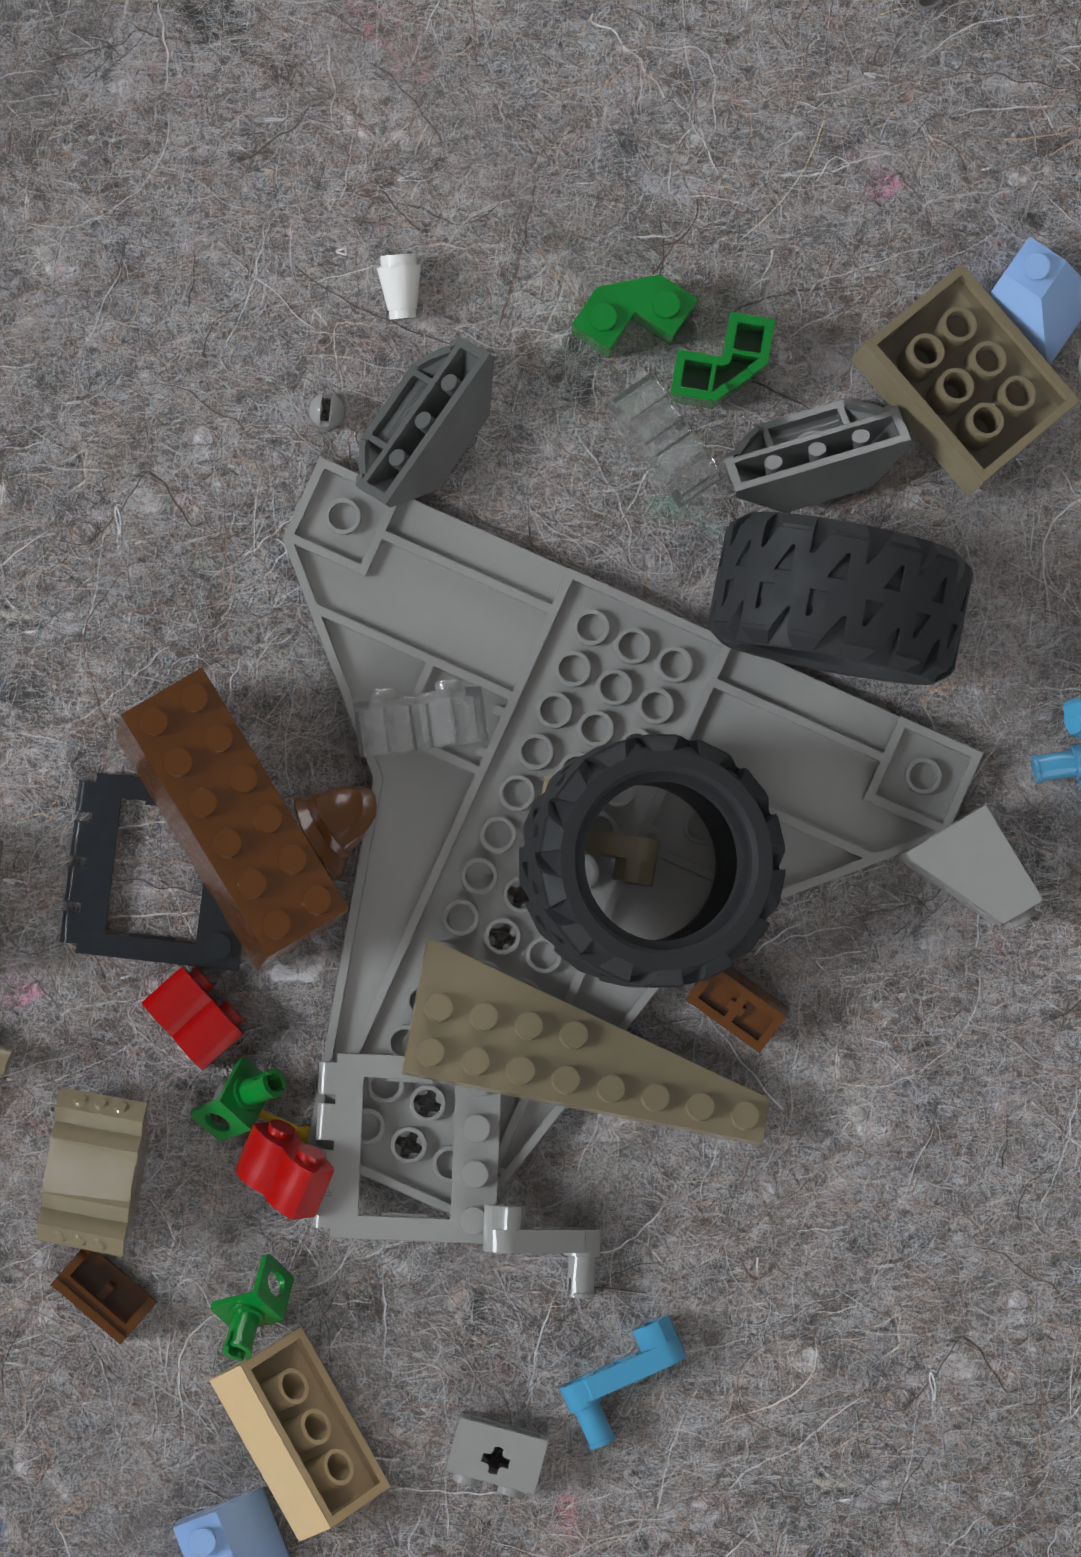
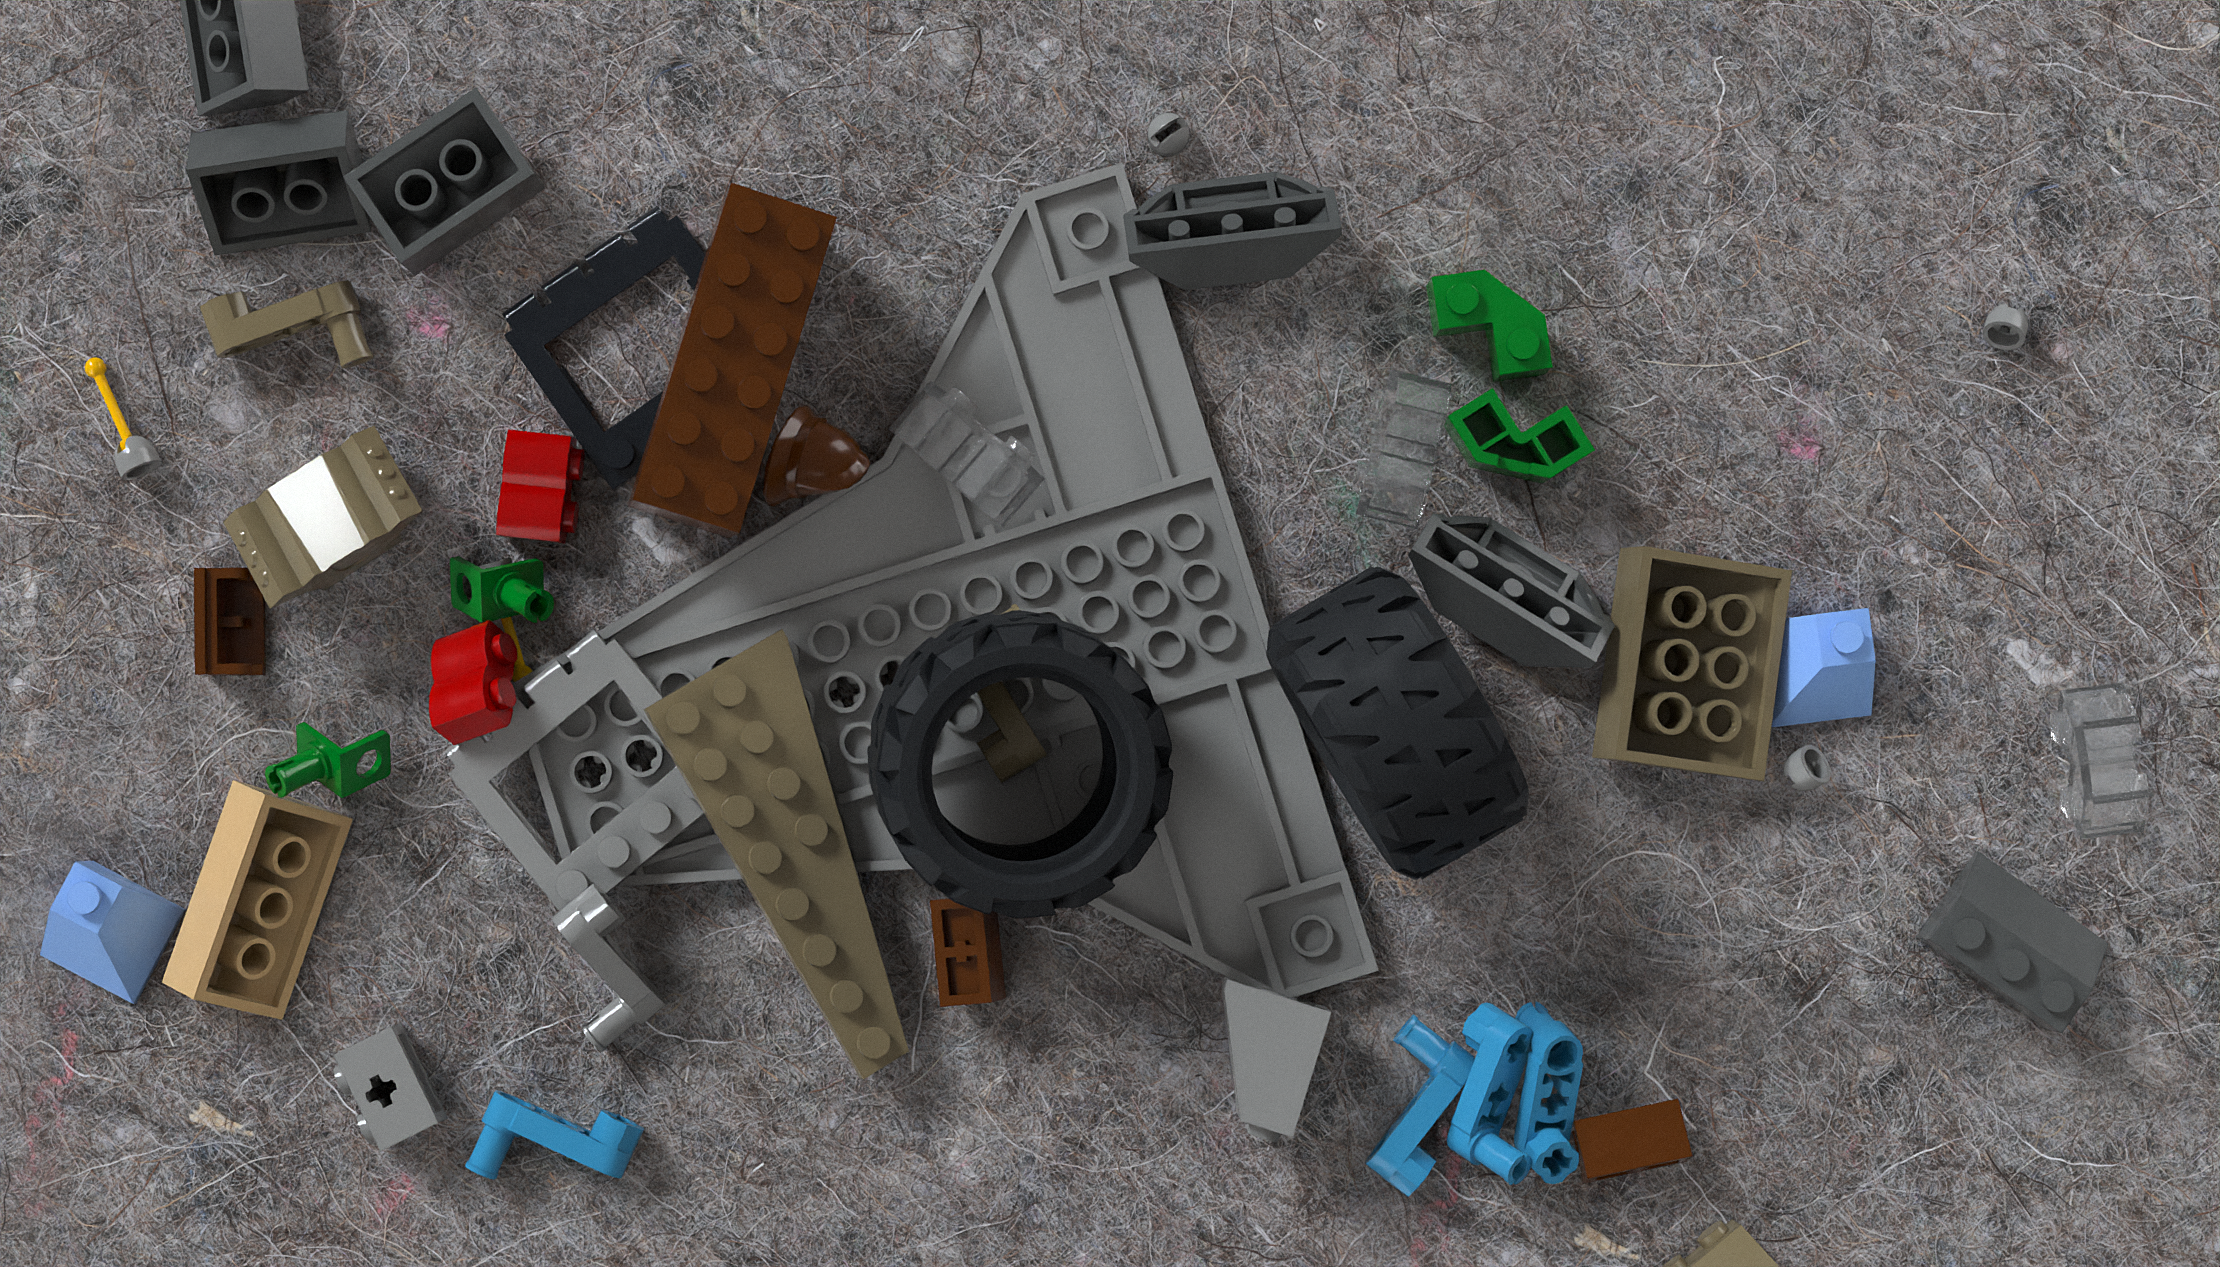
camera: 45 degrees right, 0 degrees up
white cone [376,253,421,319] -> none

